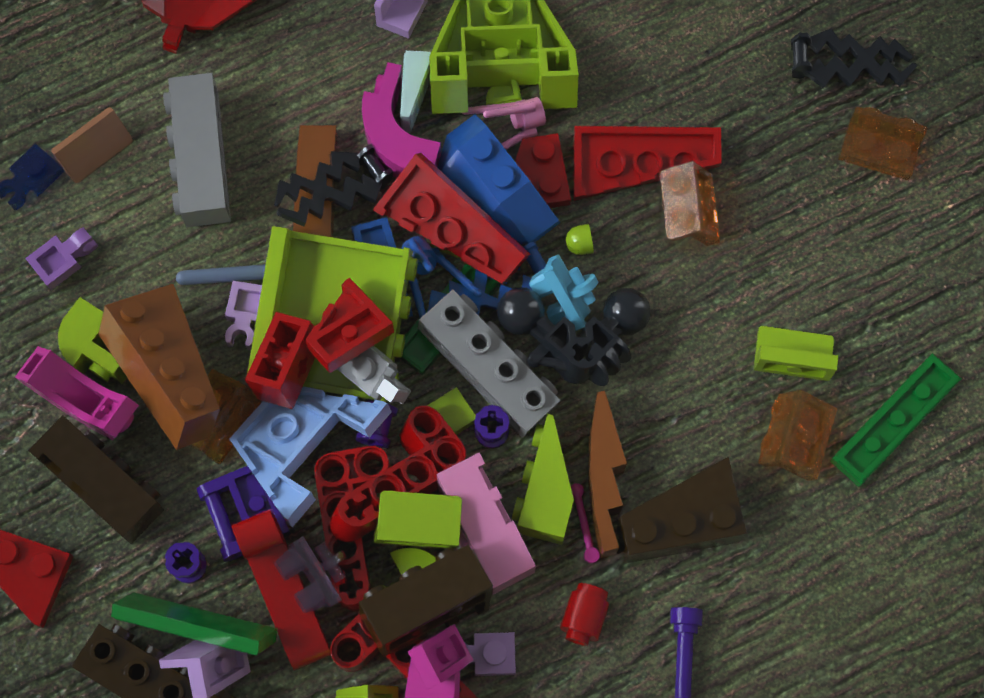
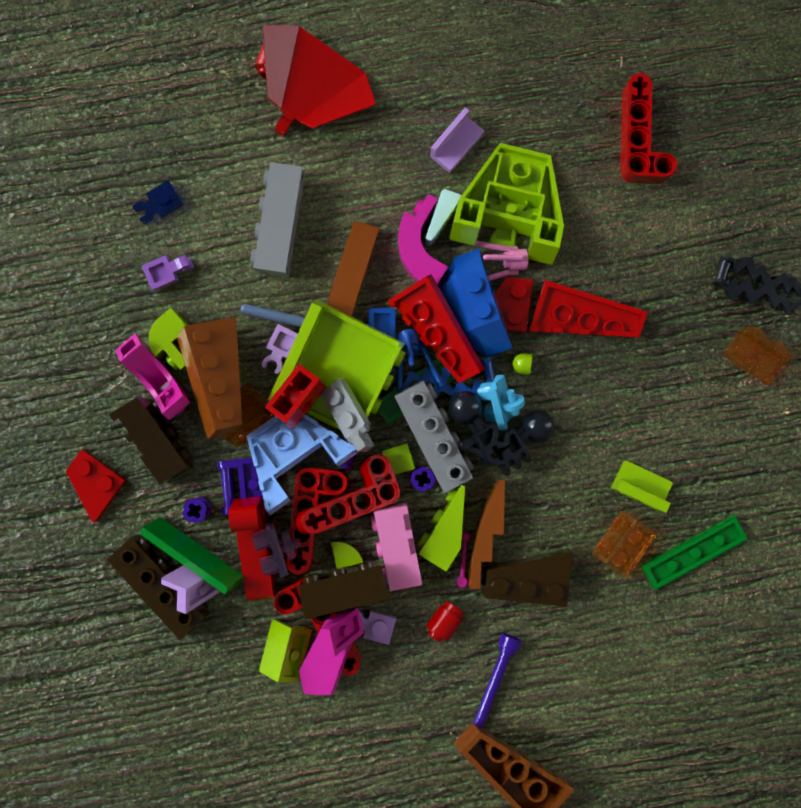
camera: 15 degrees right, 15 degrees up
nougat slope [51,107,133,183] -> none
black piece [274,144,393,227] -> none
red wing [305,278,394,373] -> none
lime panel [374,490,462,548] -> none
clear orange bracket [660,161,720,246] -> none

